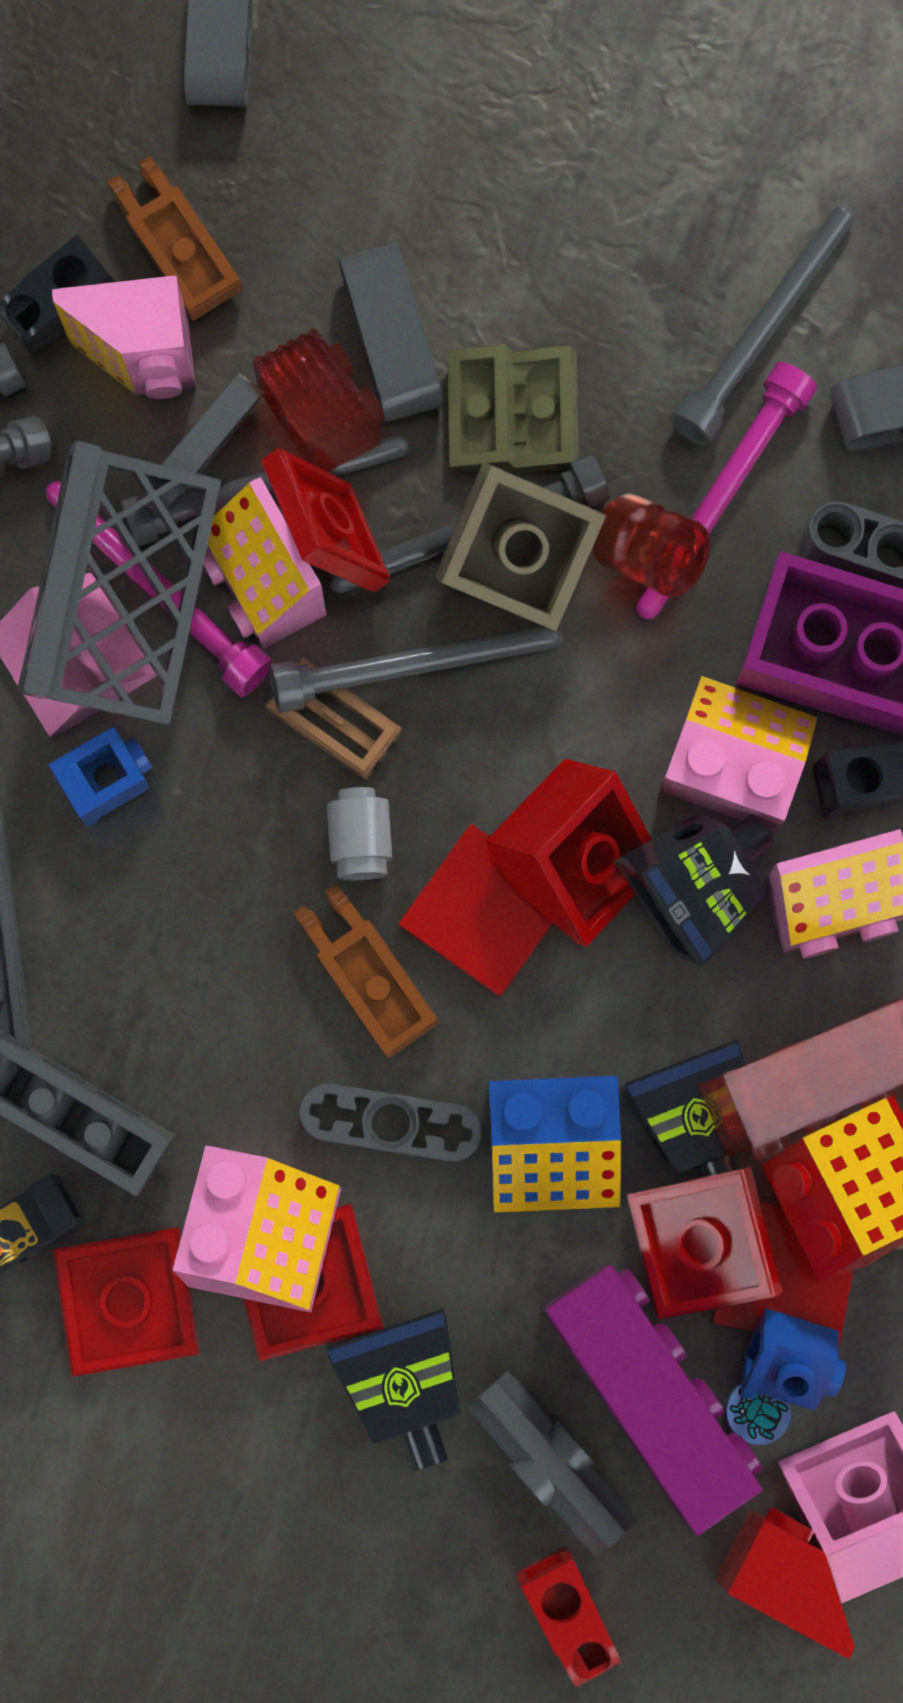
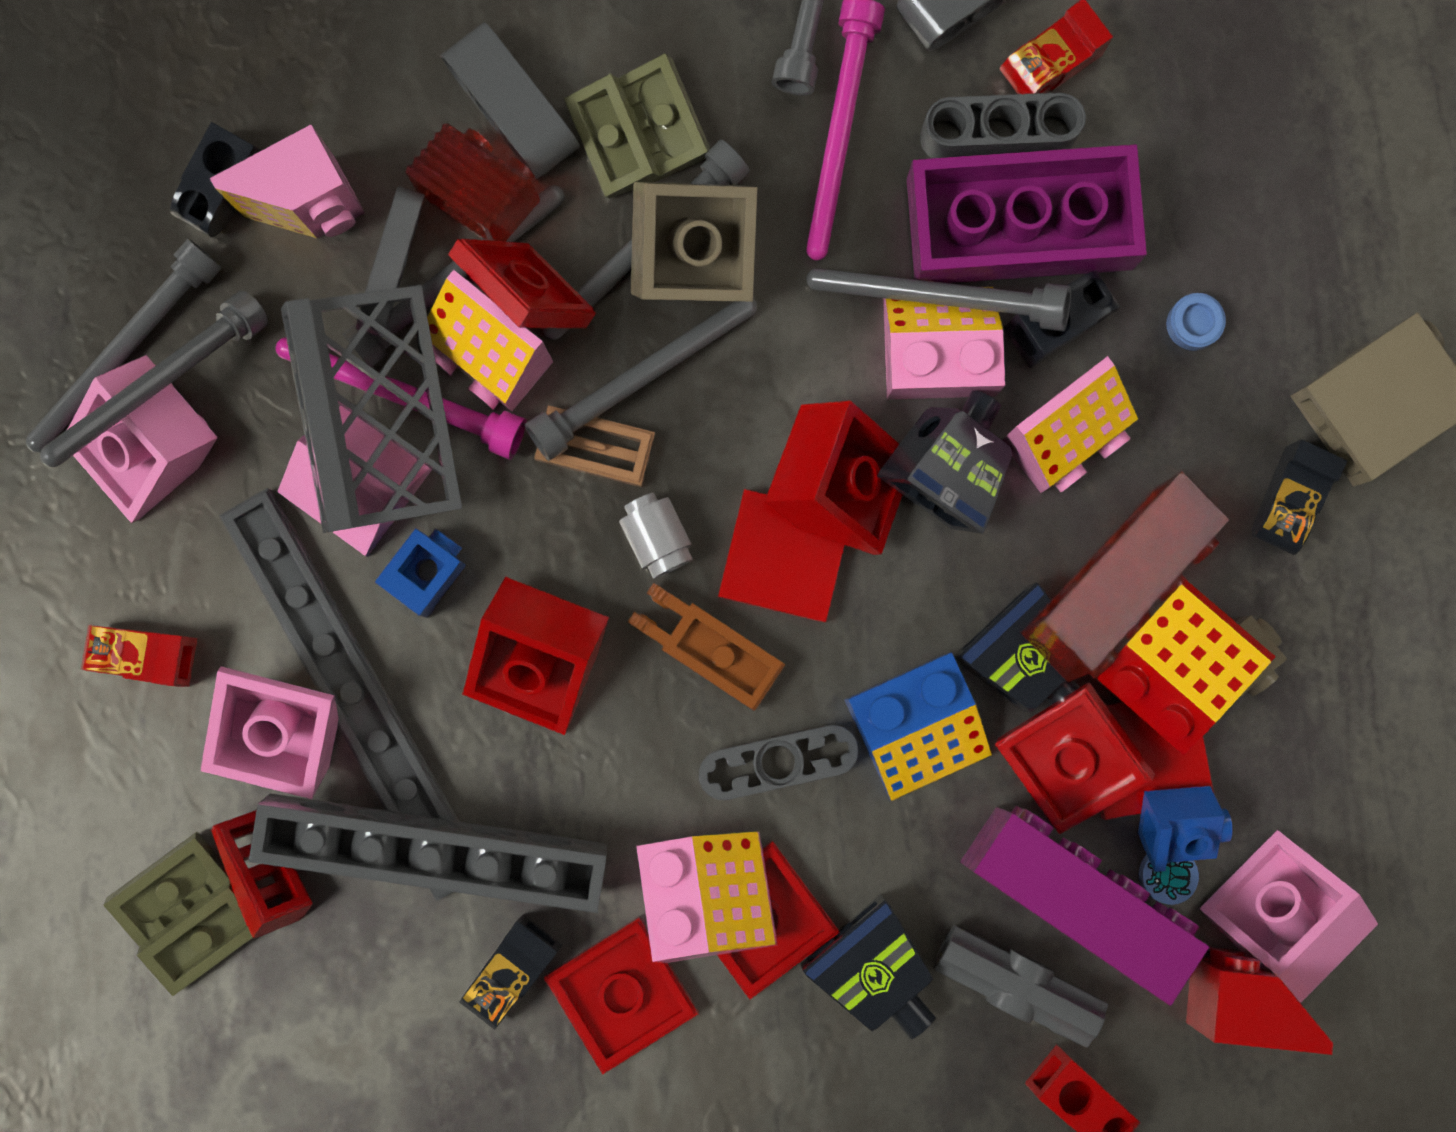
camera: 20 degrees left, 5 degrees up
dark orange hinge [106,155,243,321] -> none
clear red wheel [592,493,710,597] -> none
none -> red slope [462,576,609,735]
none -> dark grey piece [806,268,1071,331]

